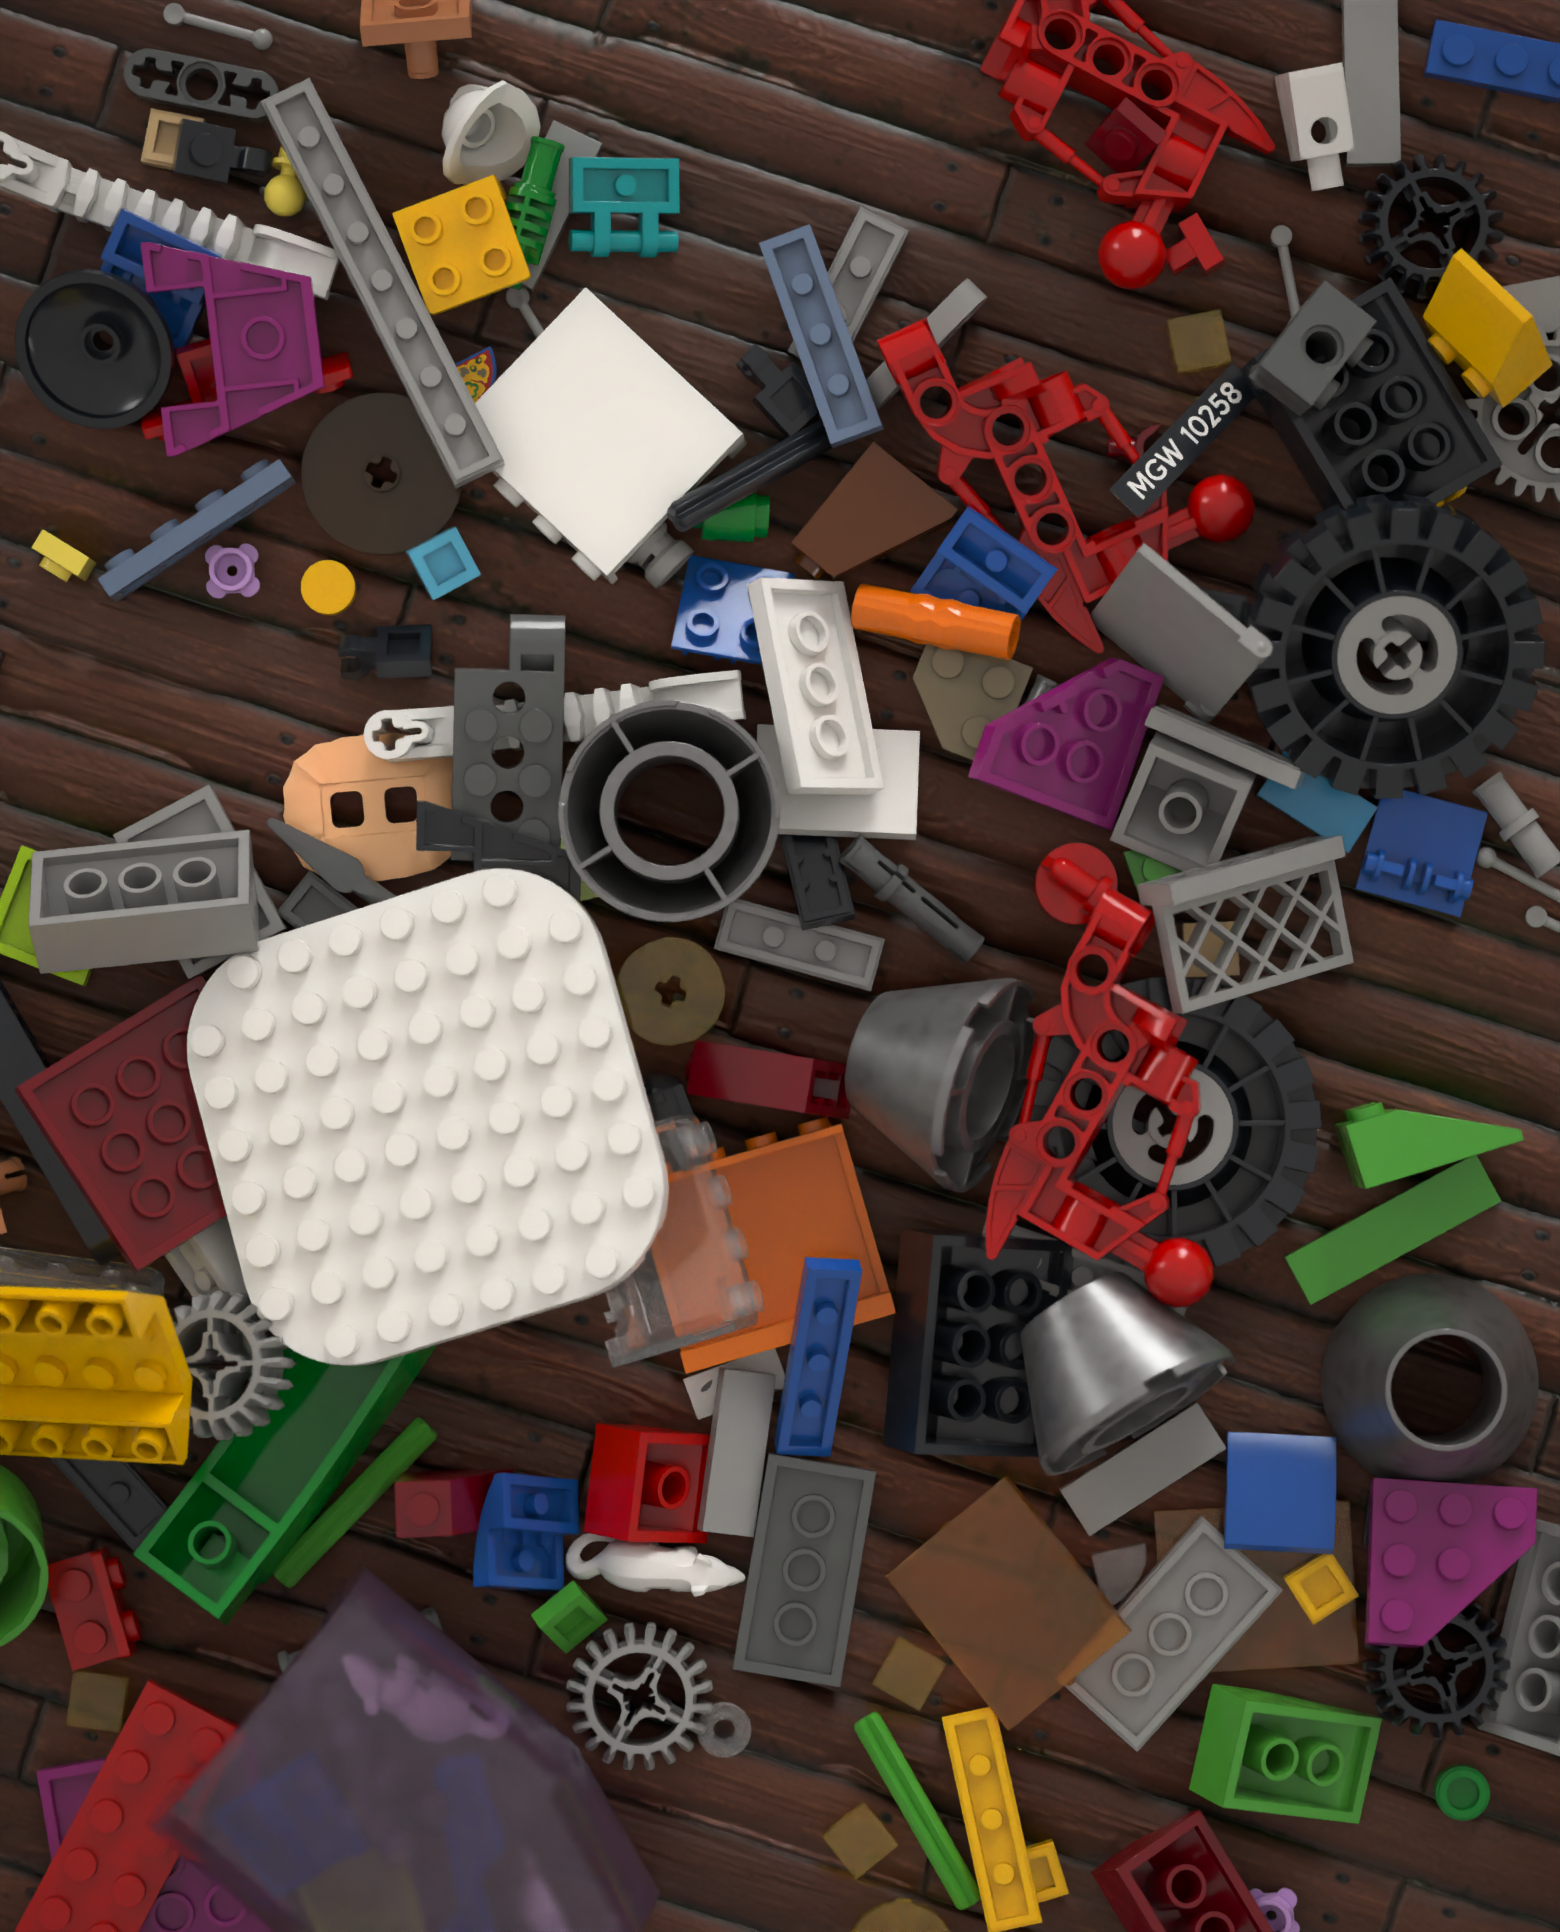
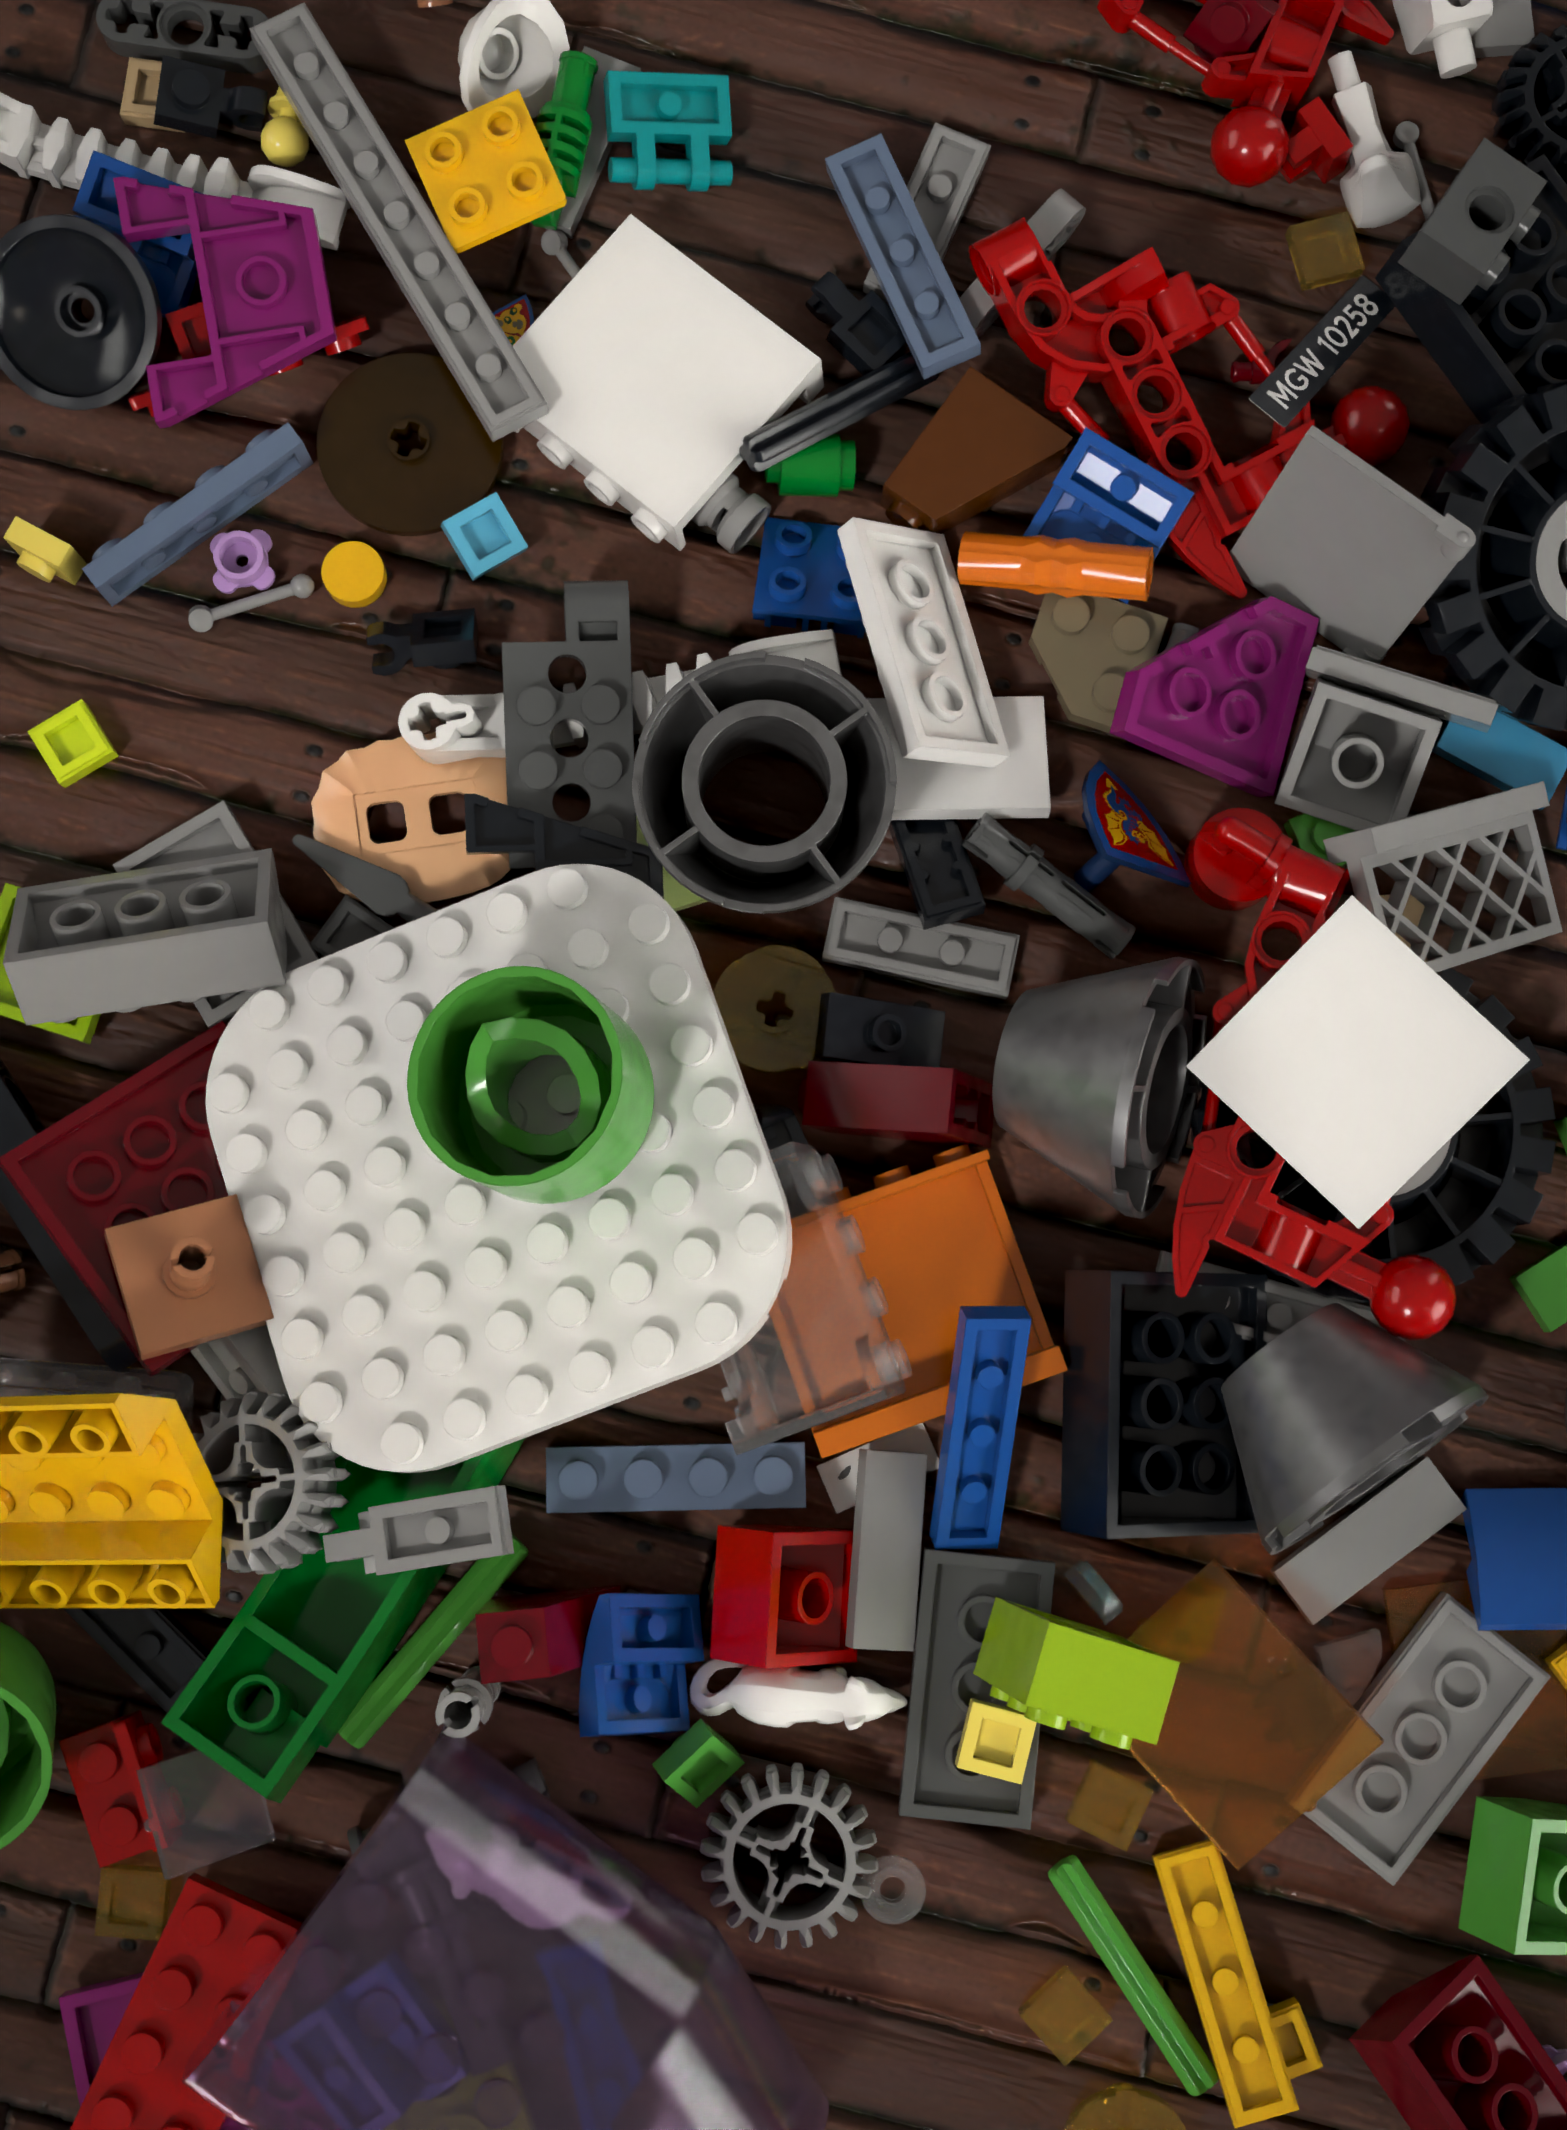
camera: 10 degrees left, 5 degrees down
none -> neon yellow tile [27,699,119,788]
none -> nougat tile [104,1194,274,1361]
none -> clear piece [136,1749,276,1880]
none -> light grey hinge [188,574,315,632]
none -> light grey hinge [323,1485,514,1576]
none -> bright green piece [407,966,654,1204]
none -> light grey pin [435,1665,501,1738]
none -> sand blue plate [546,1441,806,1513]
none -> black plate [814,992,945,1067]
none -> light yellow plate [955,1698,1037,1785]
none -> lime brick [973,1597,1180,1750]
none -> clear light blue tile [1063,1560,1124,1626]
none -> shield [1074,760,1191,892]
none -> white sticker [1186,895,1530,1229]
none -> white animal [1328,50,1421,228]

